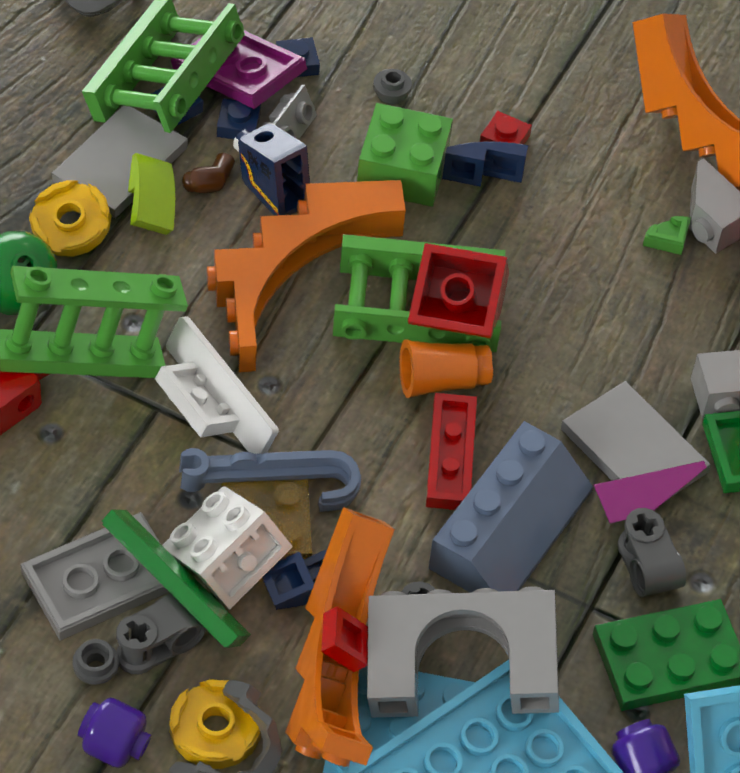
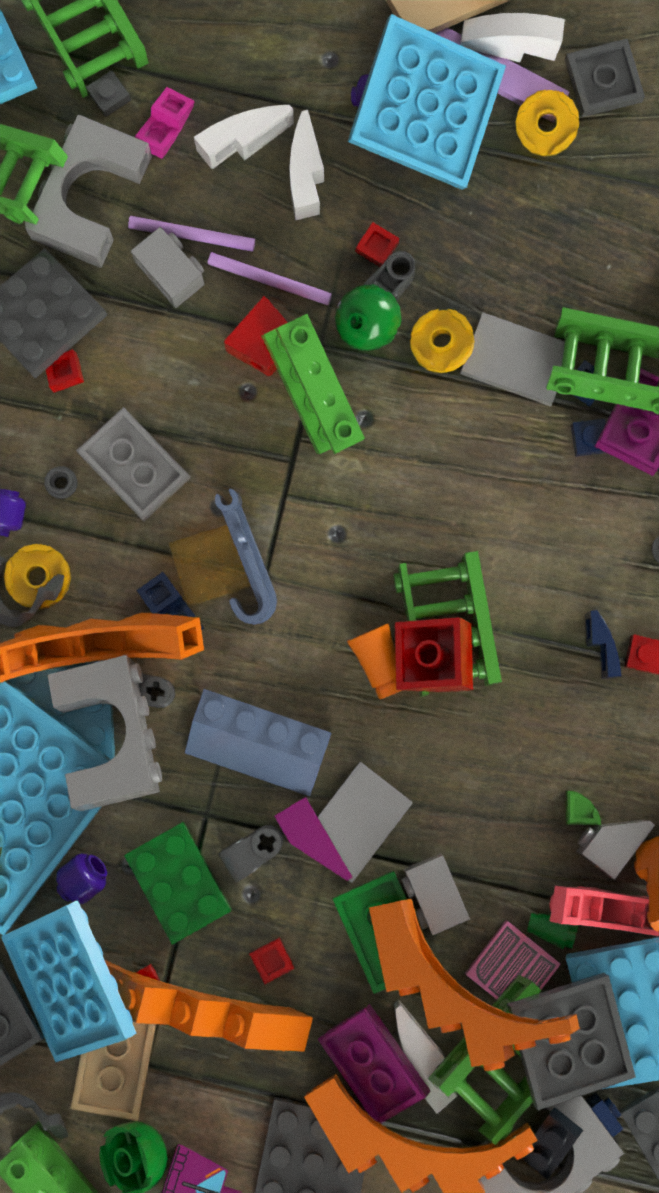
camera: 80 degrees right, 30 degrees up
green tile [102,509,251,648] -> none
dark grey piece [116,594,205,674] -> none
lime slope [128,153,175,235] -> none
white bracket [155,316,279,454] -> none
white bracket [162,486,293,610] -> none
reddish brown arm [182,153,235,193] -> none
orange arch [207,180,406,372] -> none
dark blue torso [233,124,310,216] -> none
light grey hinge [261,84,317,140] -> none
red plate [321,606,368,672] -> none
bright green brick [357,103,453,207] -> none
red plate [426,393,477,510] -> none

